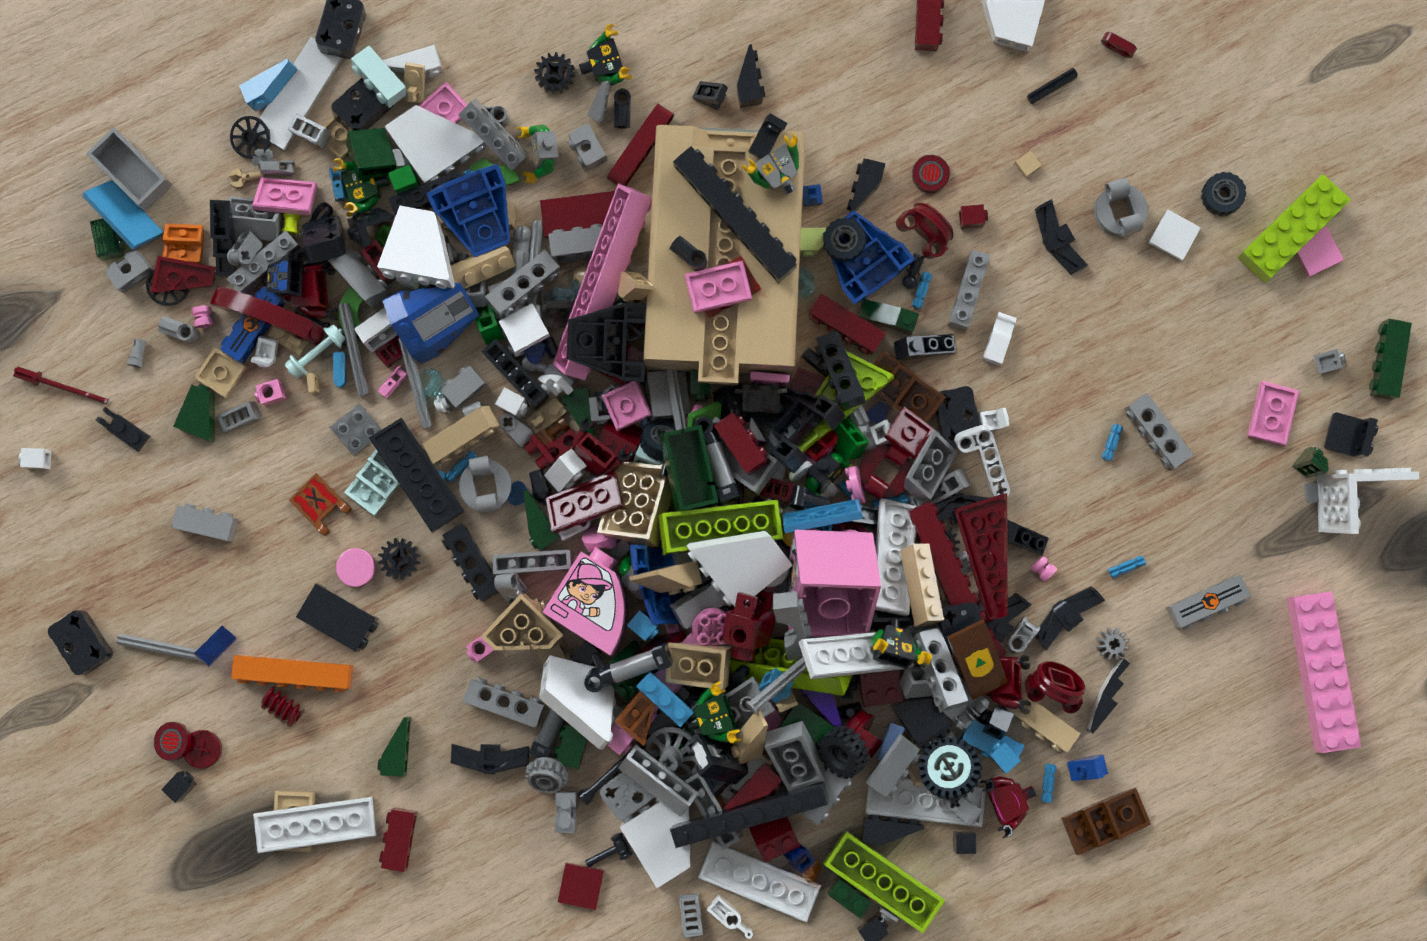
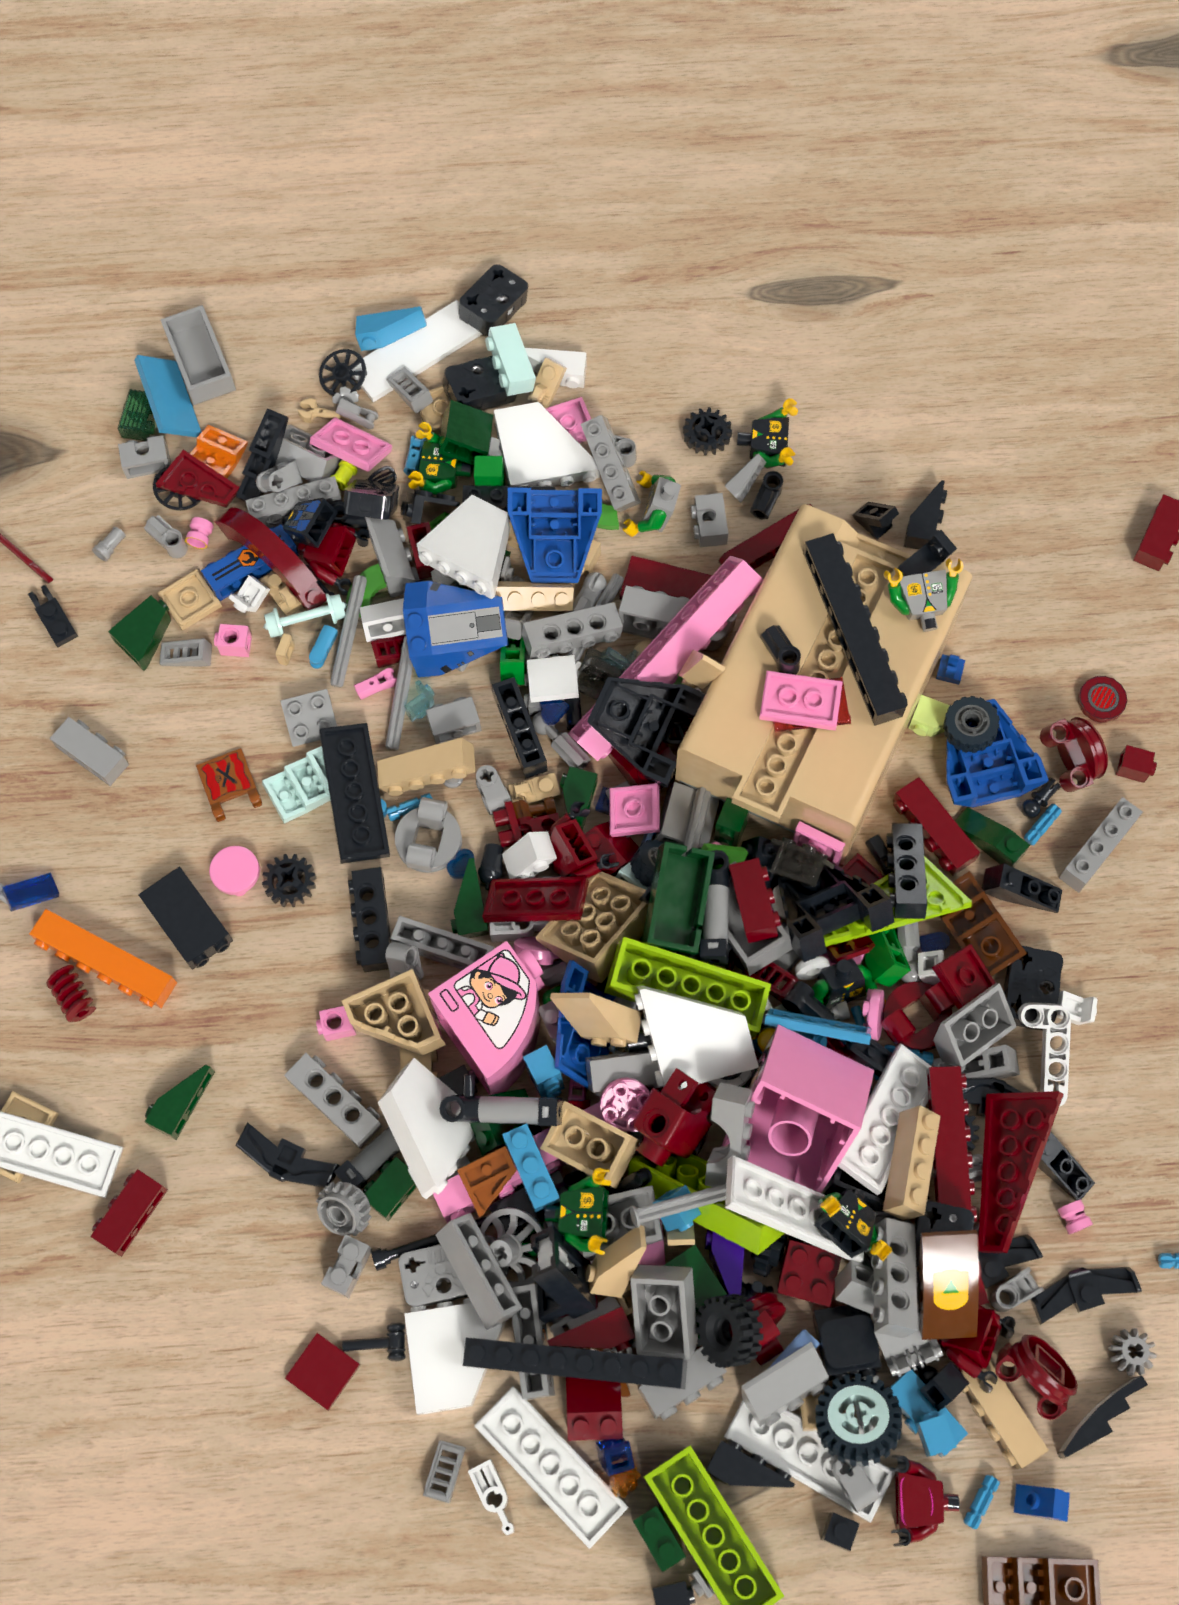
camera: 20 degrees right, 15 degrees down
white plate [434,395,451,414] -> none
white brick [495,387,530,420] -> none
white slope [538,374,574,396] -> none
light grey bracket [589,396,611,424] -> none
clear light blue bracket [798,267,816,299] -> none
black slope [847,158,886,213] -> none
white piece [982,312,1017,366] -> none

